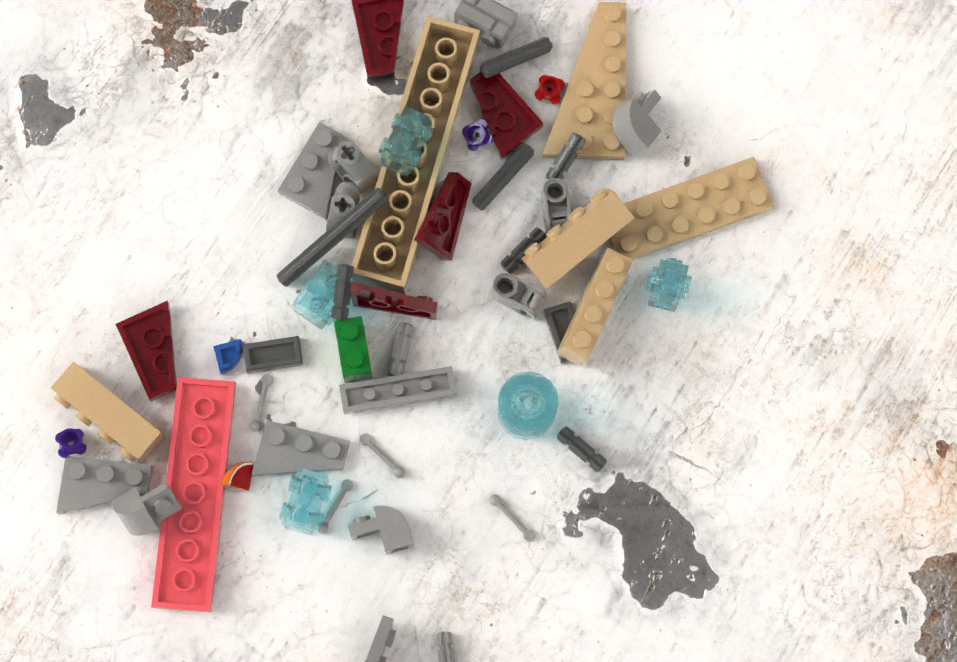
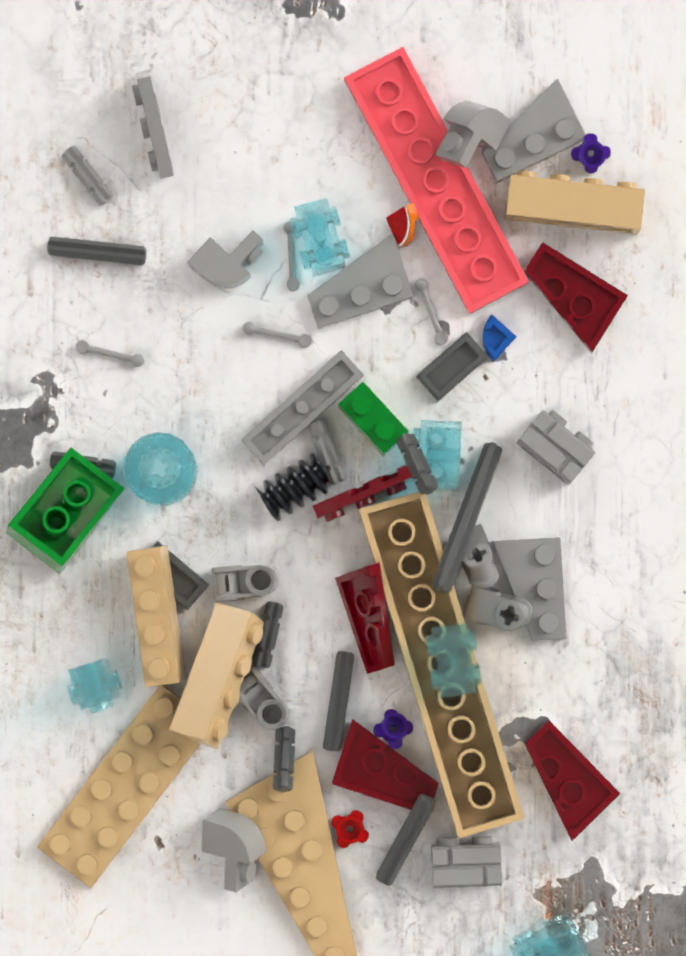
camera: 150 degrees right, 10 degrees up
none -> green slope [6,447,125,574]
none -> dark grey axle [47,237,147,265]
none -> black piece [255,453,331,521]
none -> light grey brick [516,410,596,485]

